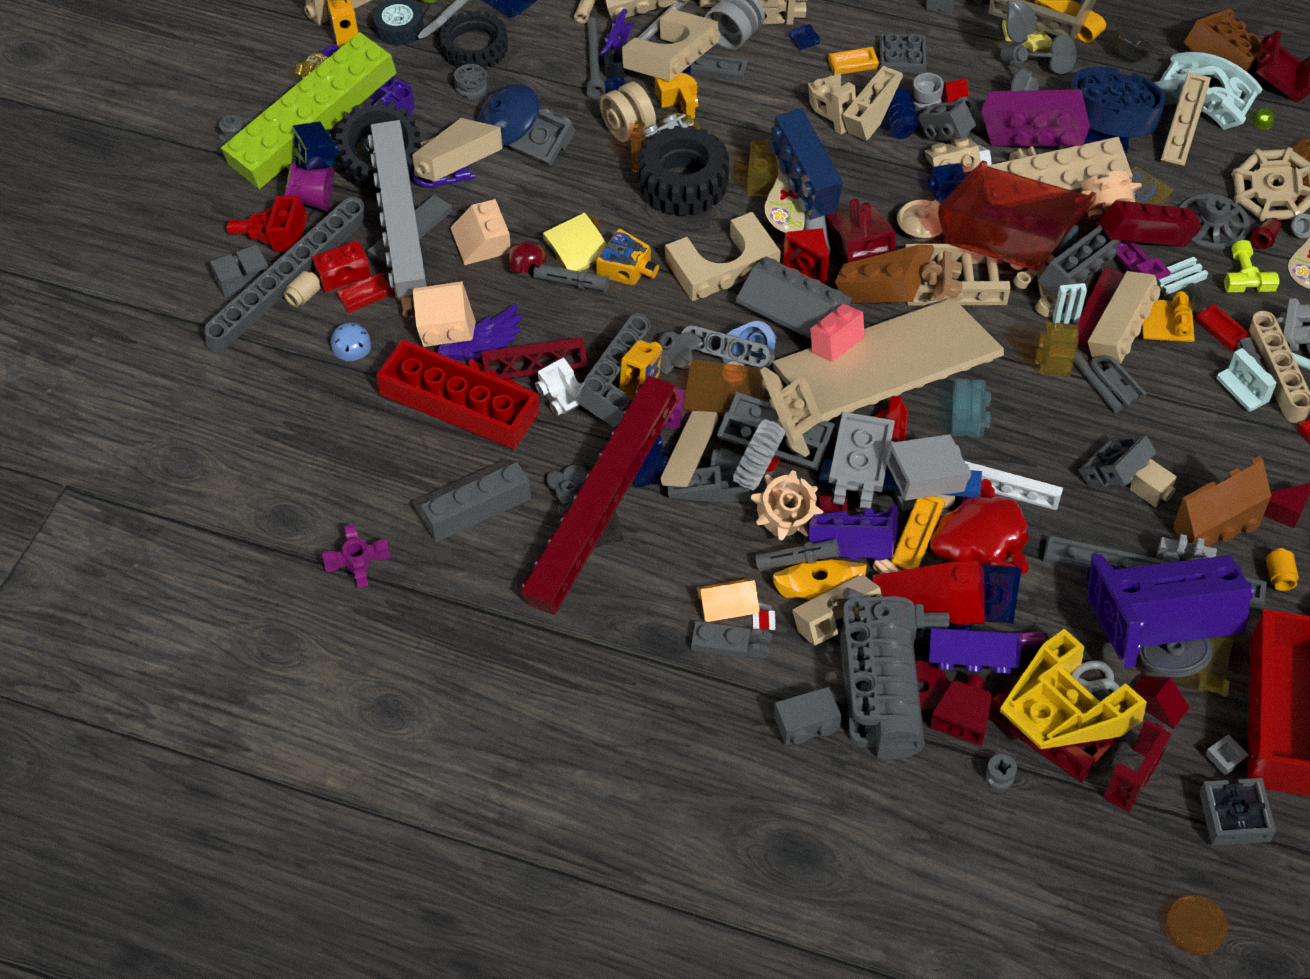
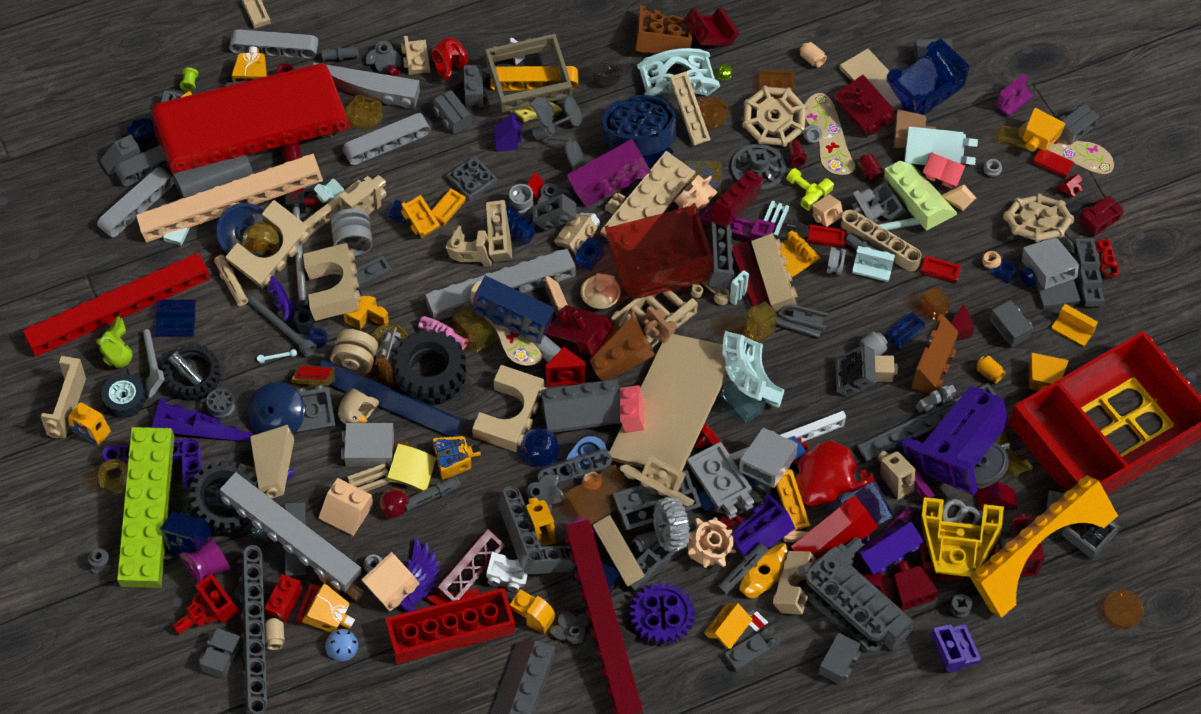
camera: 45 degrees left, 5 degrees up
none -> dark purple wedge [152,398,252,442]
none -> dark grey pin [168,351,203,386]
none -> light aqua hinge [257,349,297,363]
none -> slope [292,365,335,386]
none -> light orange torso [302,584,355,632]
none -> dark blue tile [320,360,462,437]
none -> tan piece [338,388,379,424]
none -> light grey brick [341,423,394,467]
none -> tan tile [348,463,392,492]
none -> light orange bracket [400,195,440,239]
none -> bright pink hinge [418,316,468,350]
none -> light grey brick [426,249,576,321]
none -> dark purple slope [494,114,521,152]
none -> light orange brick [510,589,555,635]
none -> clear blue cylinder [520,428,559,468]
none -> light nougat slope [545,276,568,316]
none -> dark purple gear [629,582,695,646]
none -> clear orange tile [697,96,728,129]
none -> light aqua fence [723,331,784,408]
none -> light nougat brick [812,194,843,227]
none -> light grey wheel [827,247,846,275]
none -> light grey head [859,331,888,356]
none -> tan torso [878,451,915,500]
none -> clear blue tile [885,312,925,349]
none -> magenta tile [912,465,934,503]
none -> clear orange brick [920,285,951,320]
none -> dark purple brick [931,624,981,672]
none -> light orange arch [970,475,1118,618]

